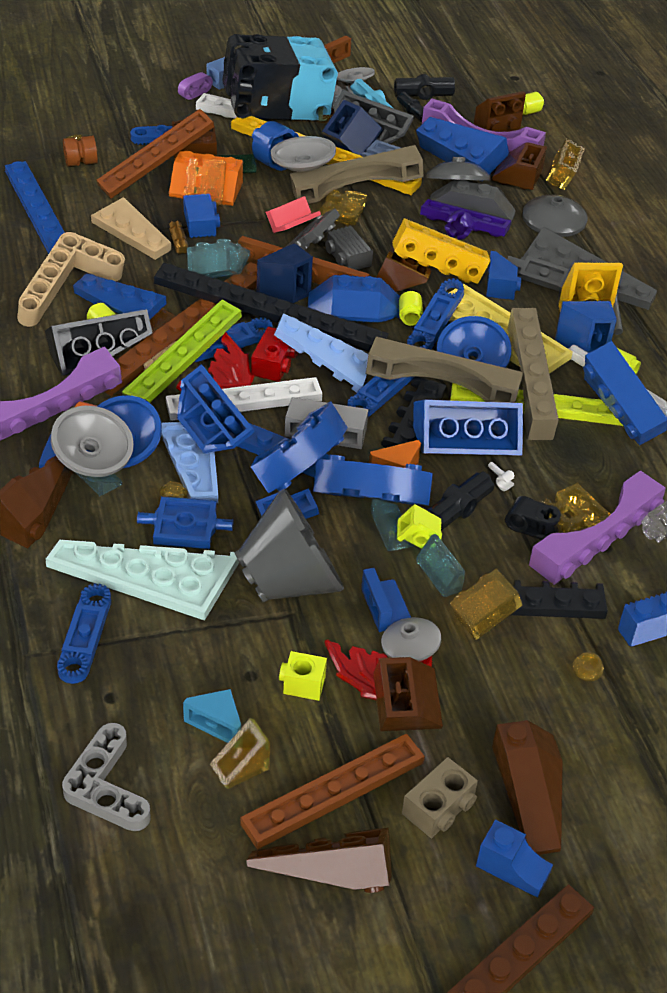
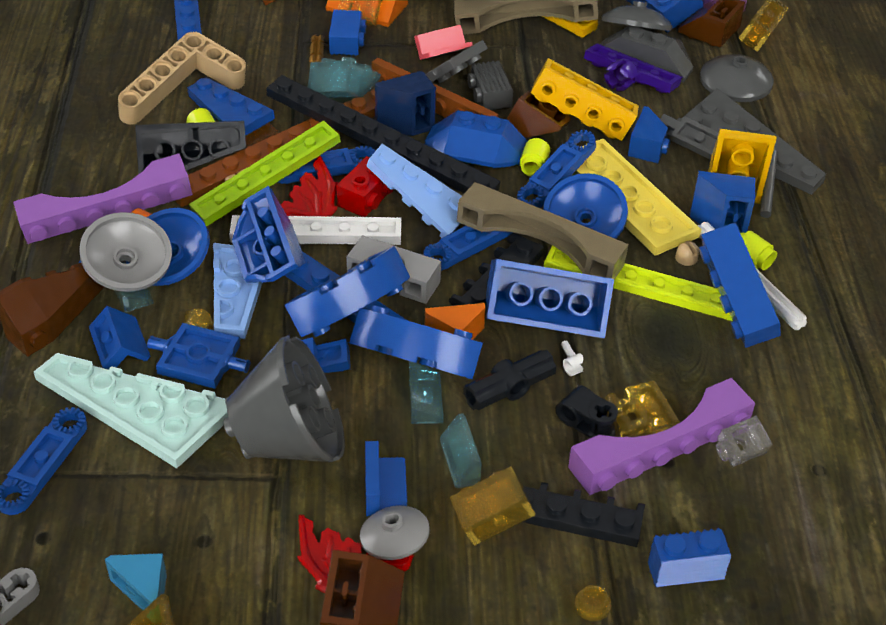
camera: 15 degrees right, 0 degrees up
tan wing [91,197,171,260] -> none
neon yellow brick [279,651,327,701] -> none
clear yellow plate [320,190,367,225] -> none
neon yellow brick [397,504,442,550] -> none
dark tan arch [507,308,559,440] -> none
none -> blue panel [89,306,151,370]
none -> tan hinge [675,241,699,266]

